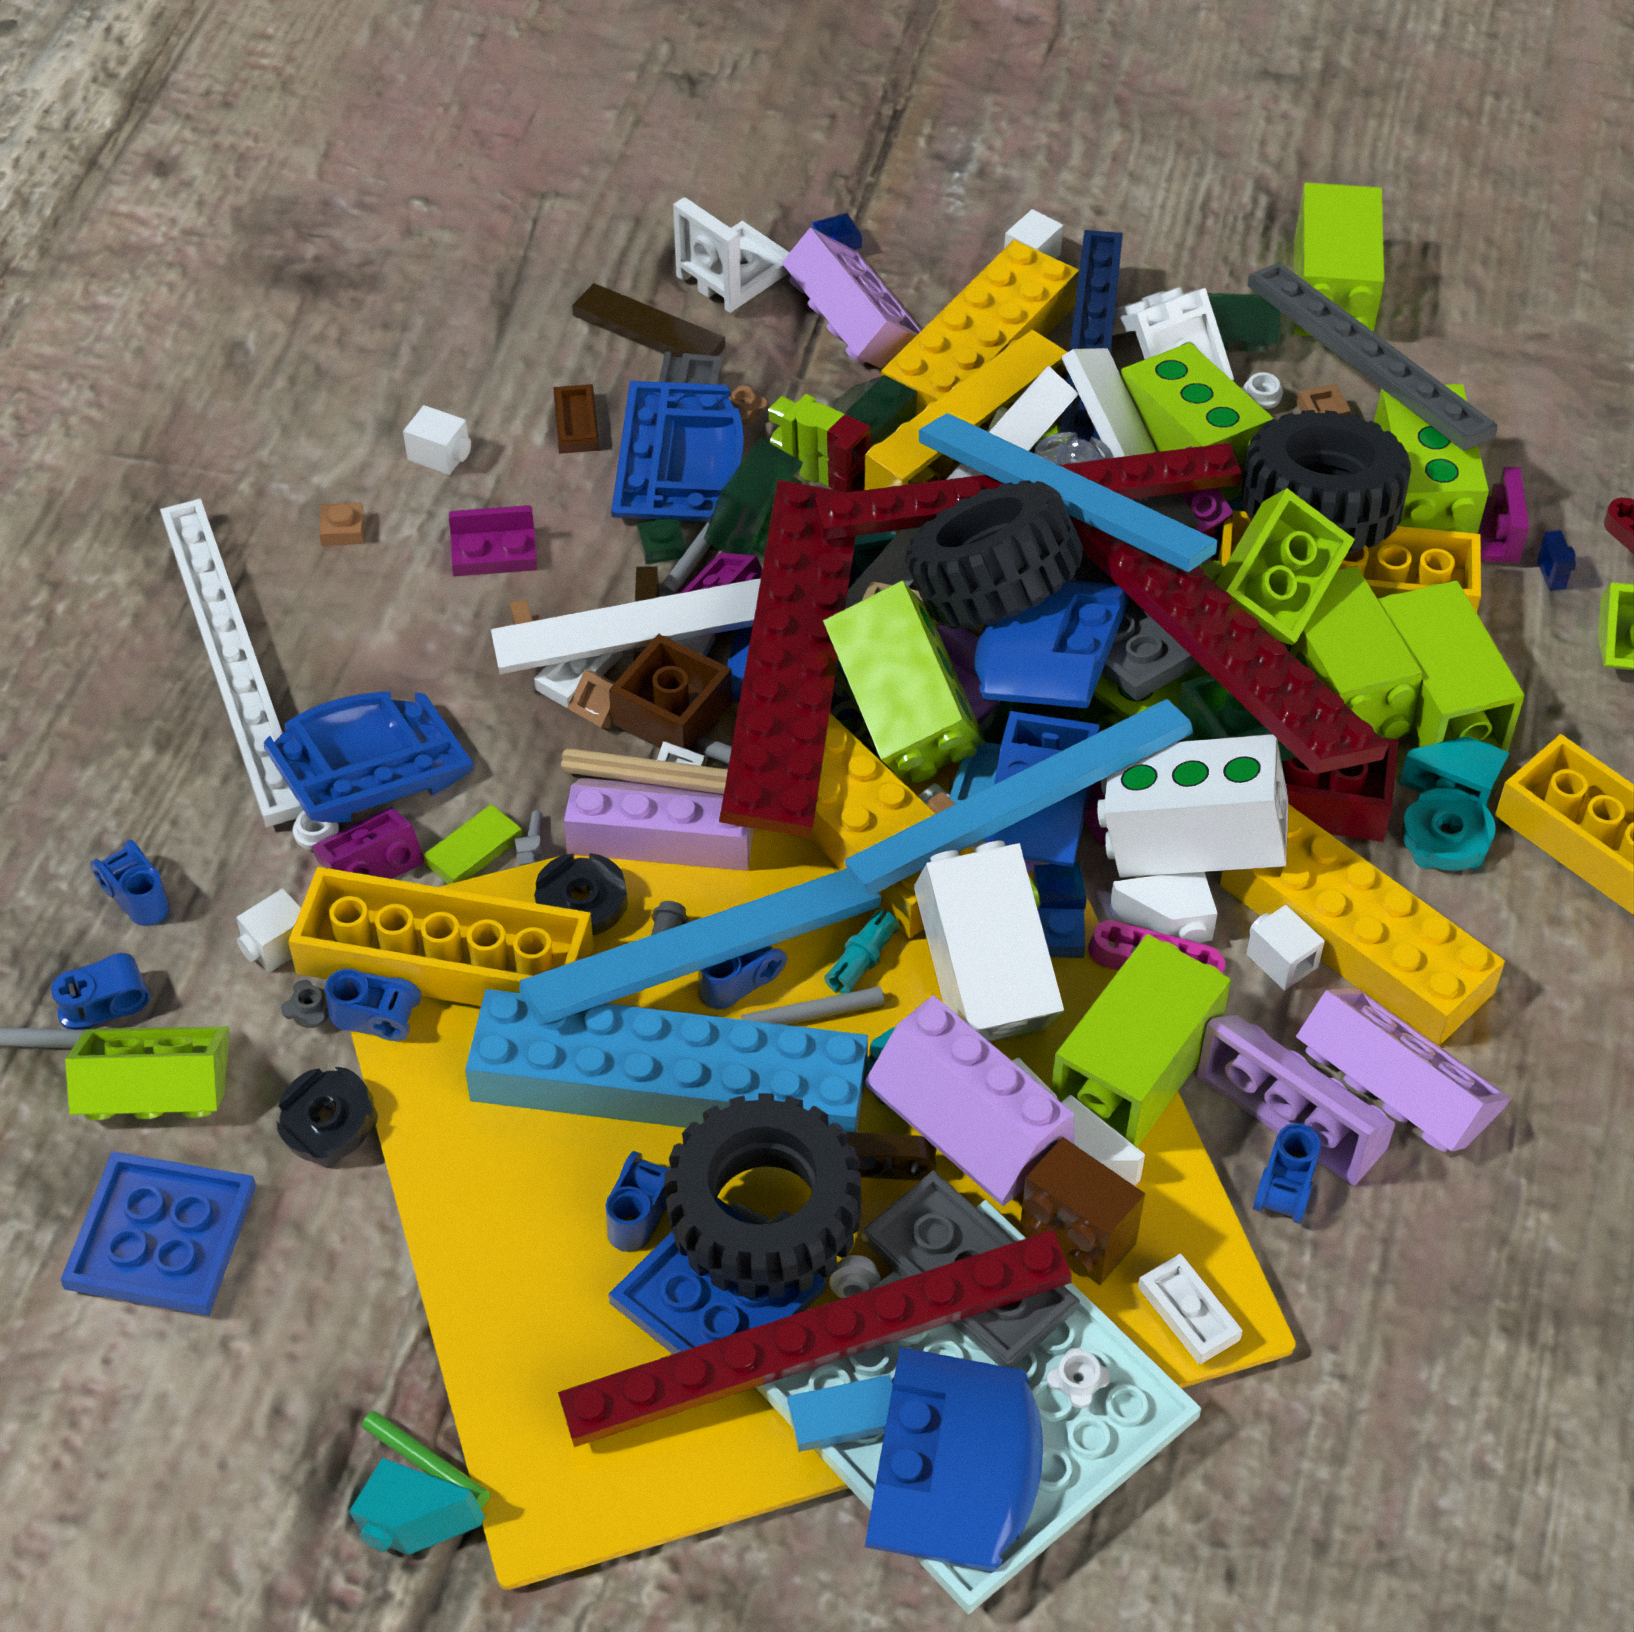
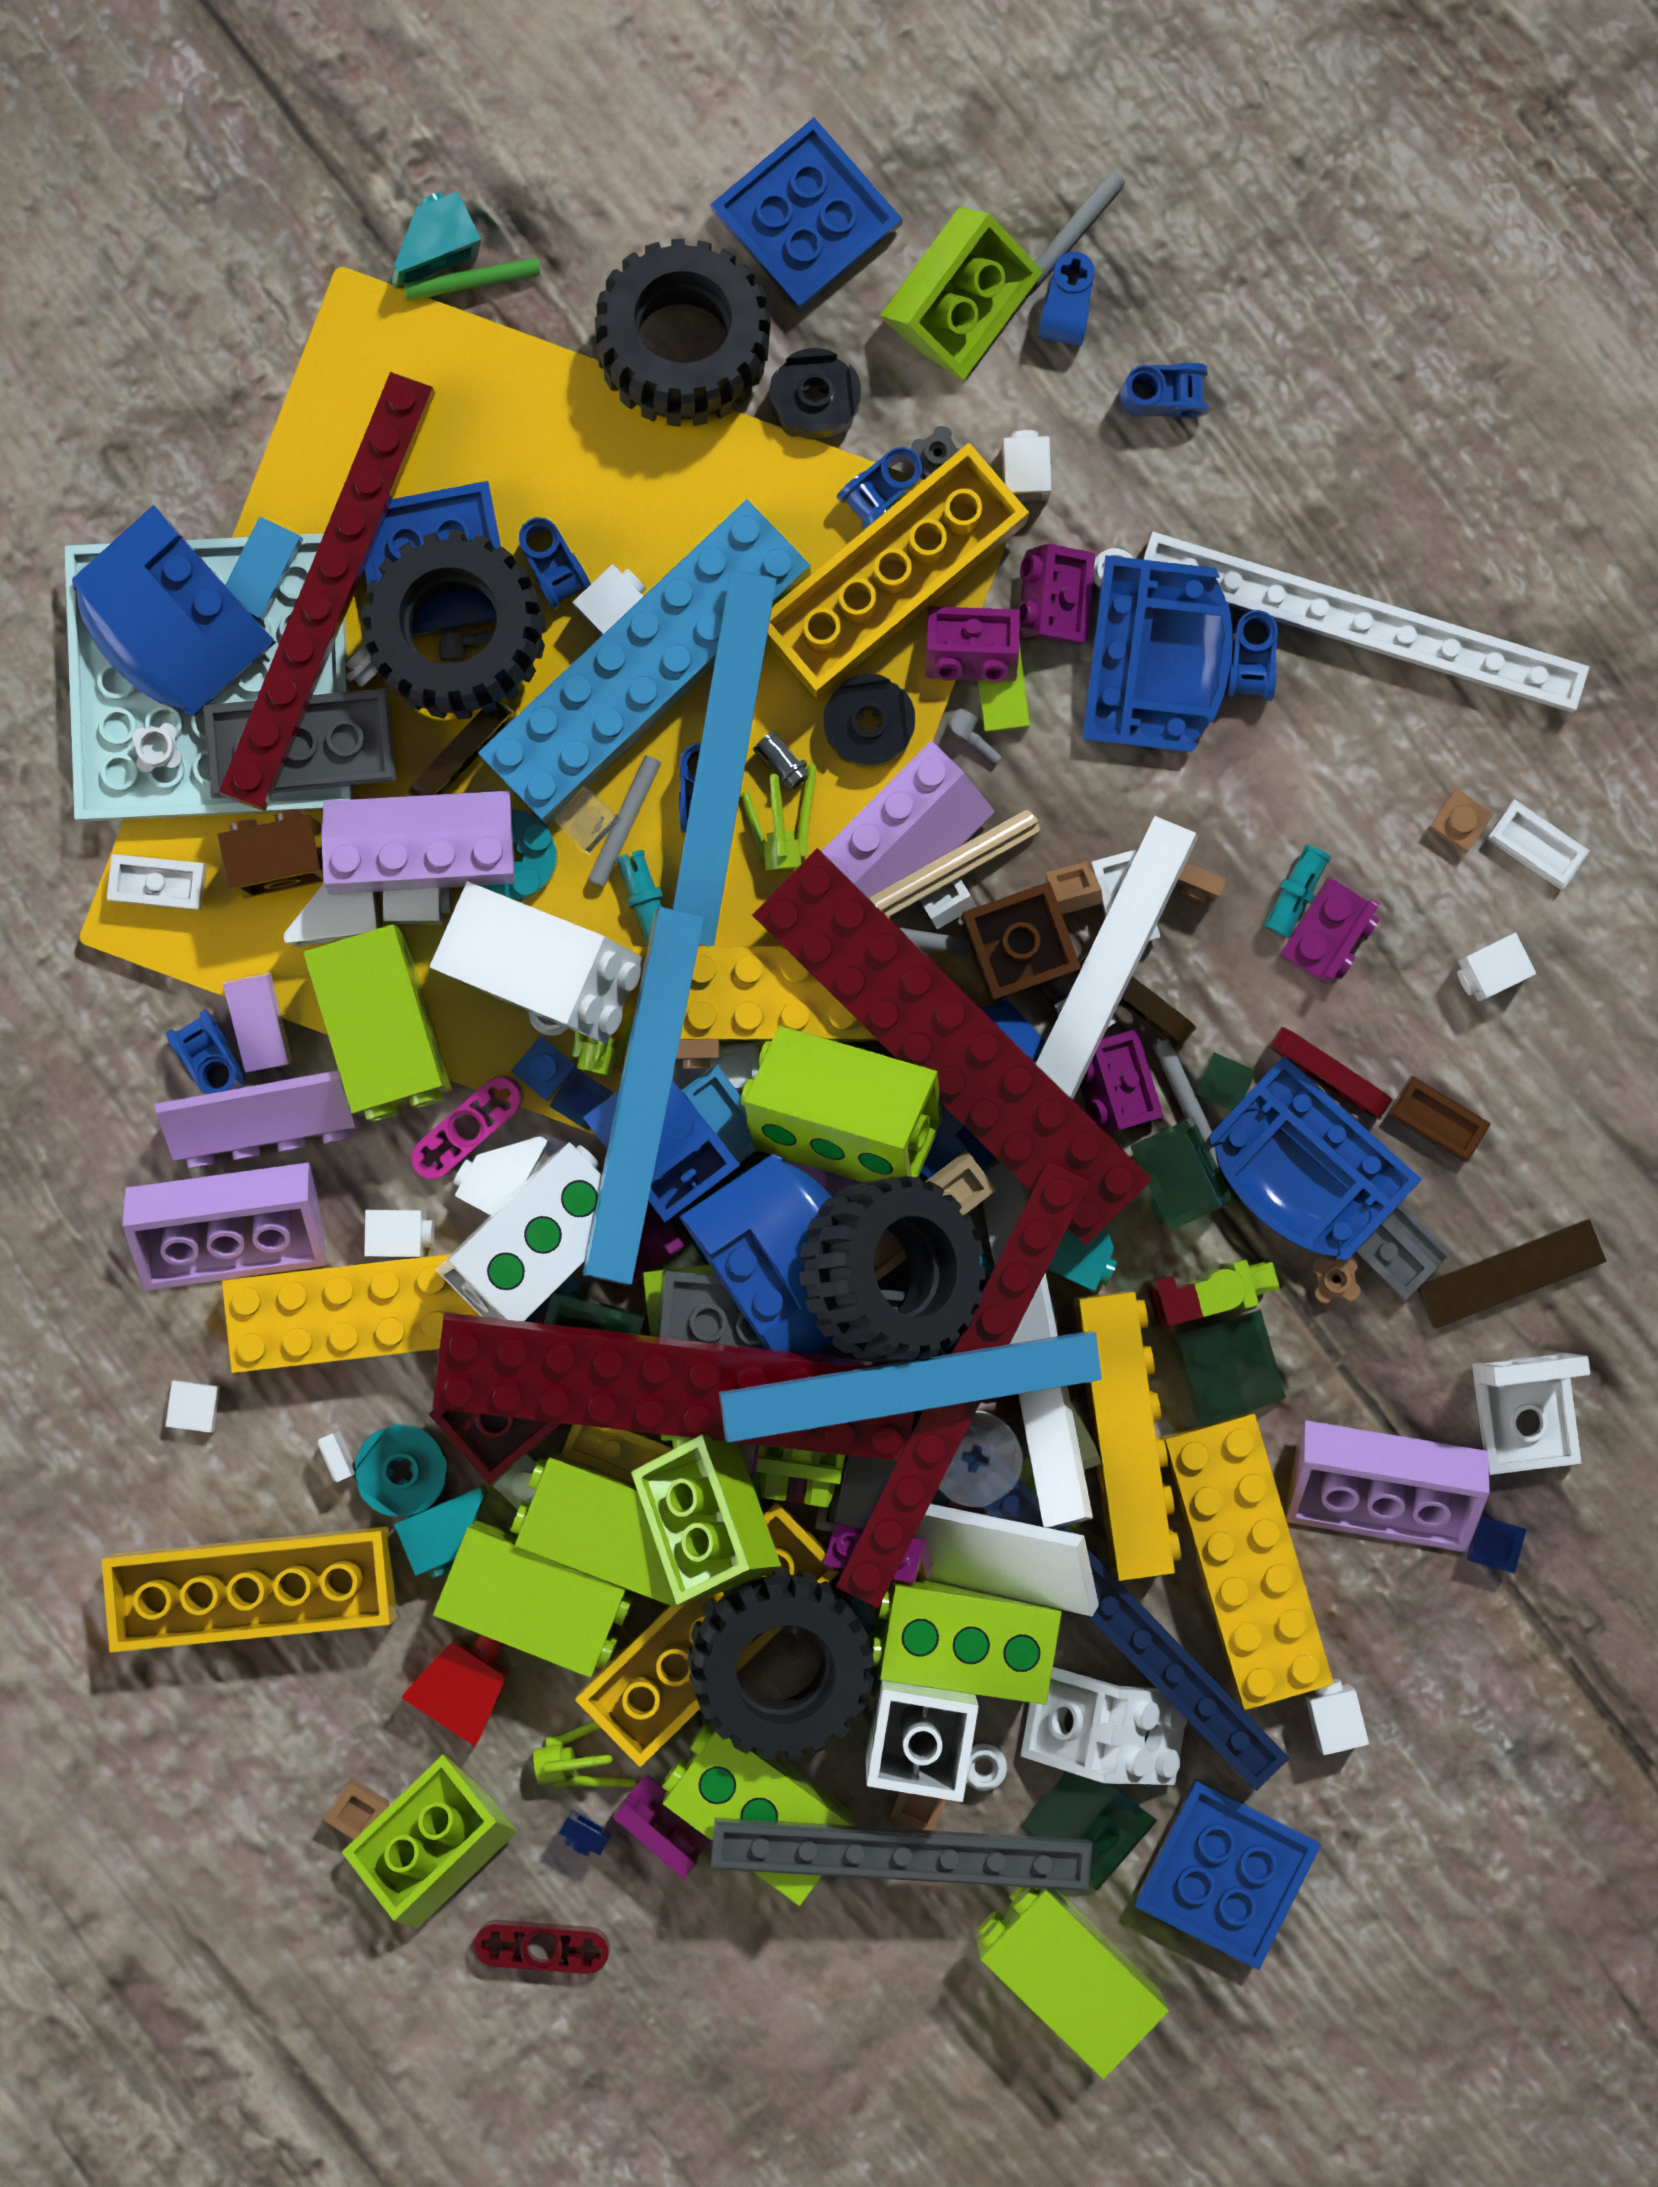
camera: 130 degrees right, 35 degrees up
none -> white tile [165,1380,220,1433]
none -> lavender tile [223,973,293,1073]
none -> white tile [317,1431,356,1482]
none -> red torso [401,1634,510,1747]
none -> lime plant [533,1721,637,1789]
none -> clear plate [553,786,620,853]
none -> white brick [573,564,646,636]
none -> black tyre [595,238,771,427]
none -> lime plant [741,764,816,871]
none -> white brick [865,1678,979,1802]
none -> magenta bracket [925,606,1020,683]
none -> blue plate [1133,1778,1322,1970]
none -> blue piece [1225,610,1278,701]
none -> teal pin [1263,844,1332,939]
none -> dark red beam [1268,1027,1393,1120]
none -> white tile [1486,799,1590,890]

